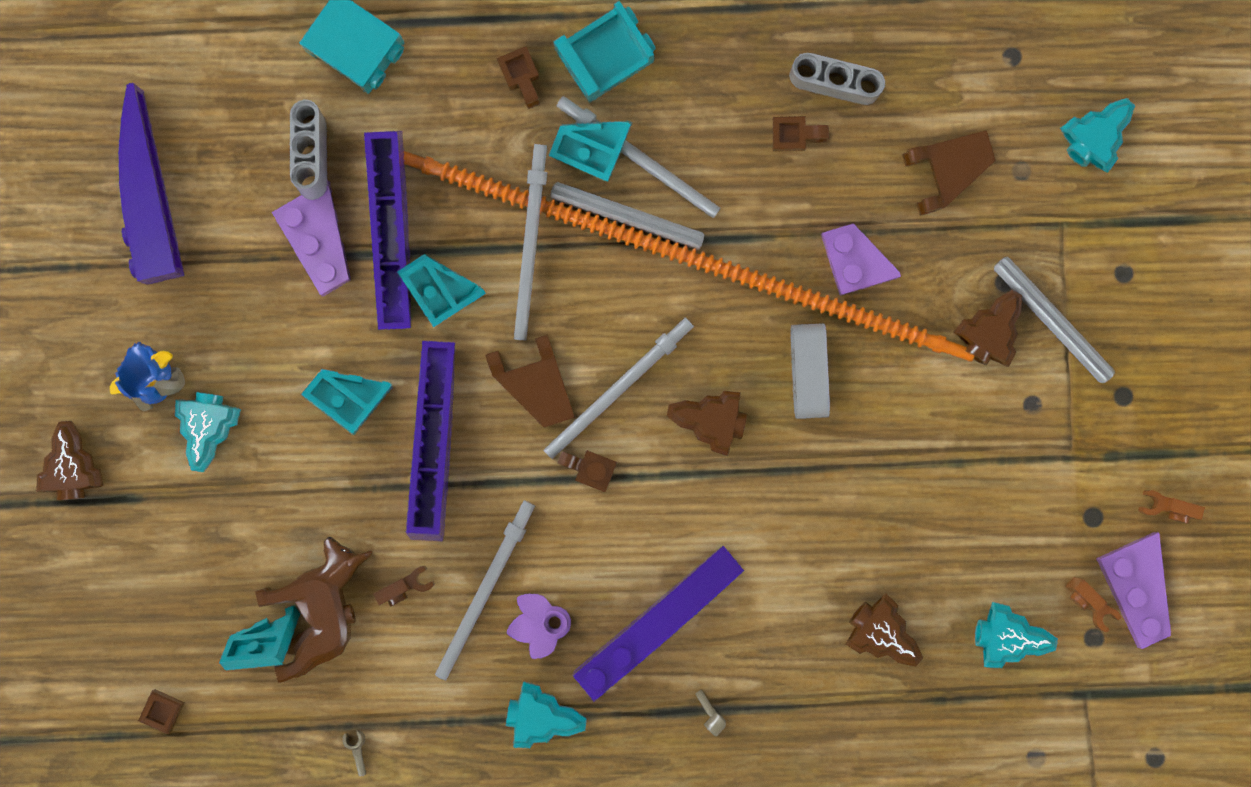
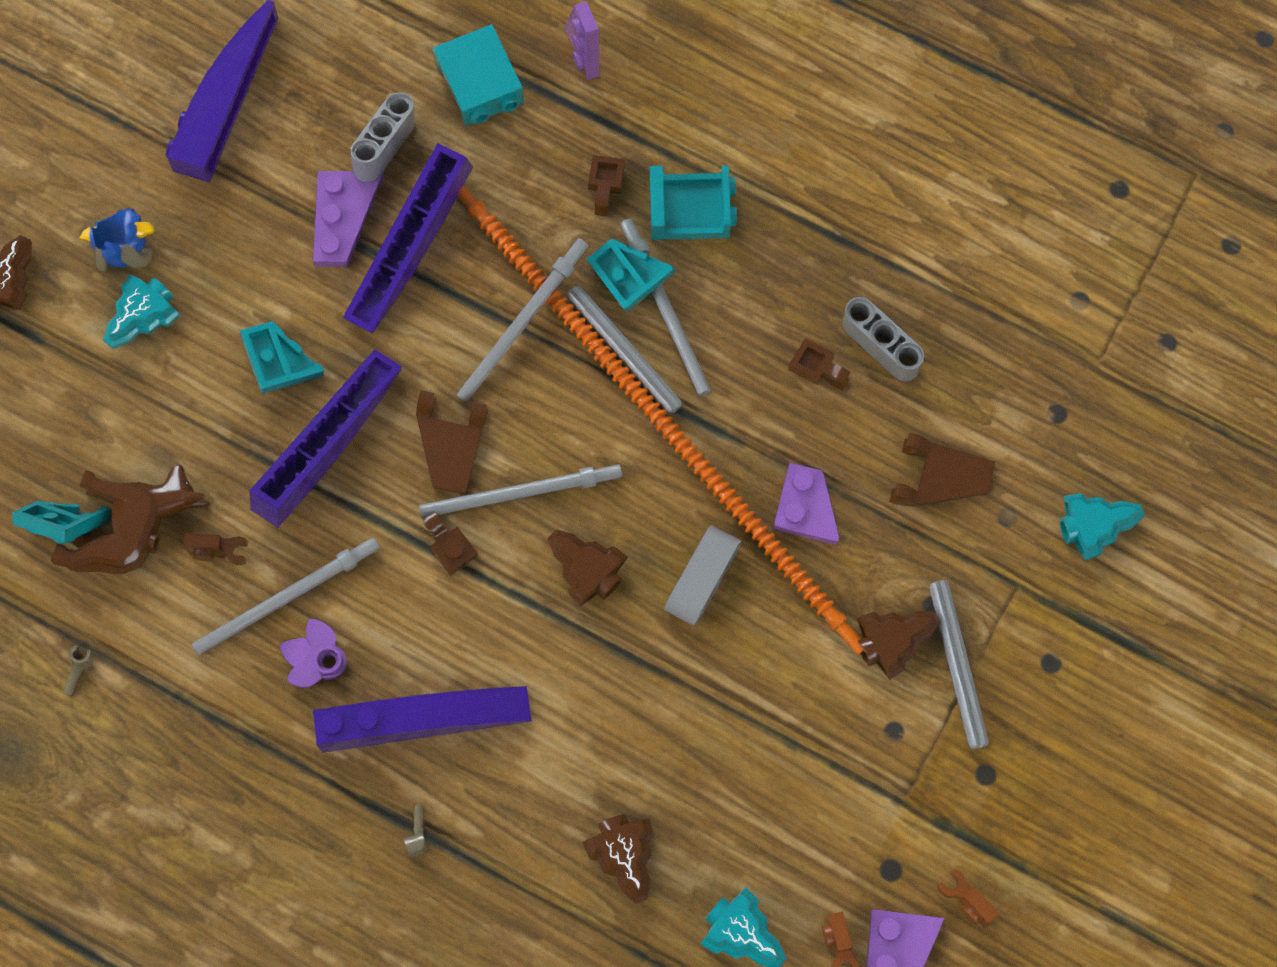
camera: 30 degrees right, 15 degrees down
teal wing [397,254,486,327] -> none
teal rock [506,681,587,748] -> none

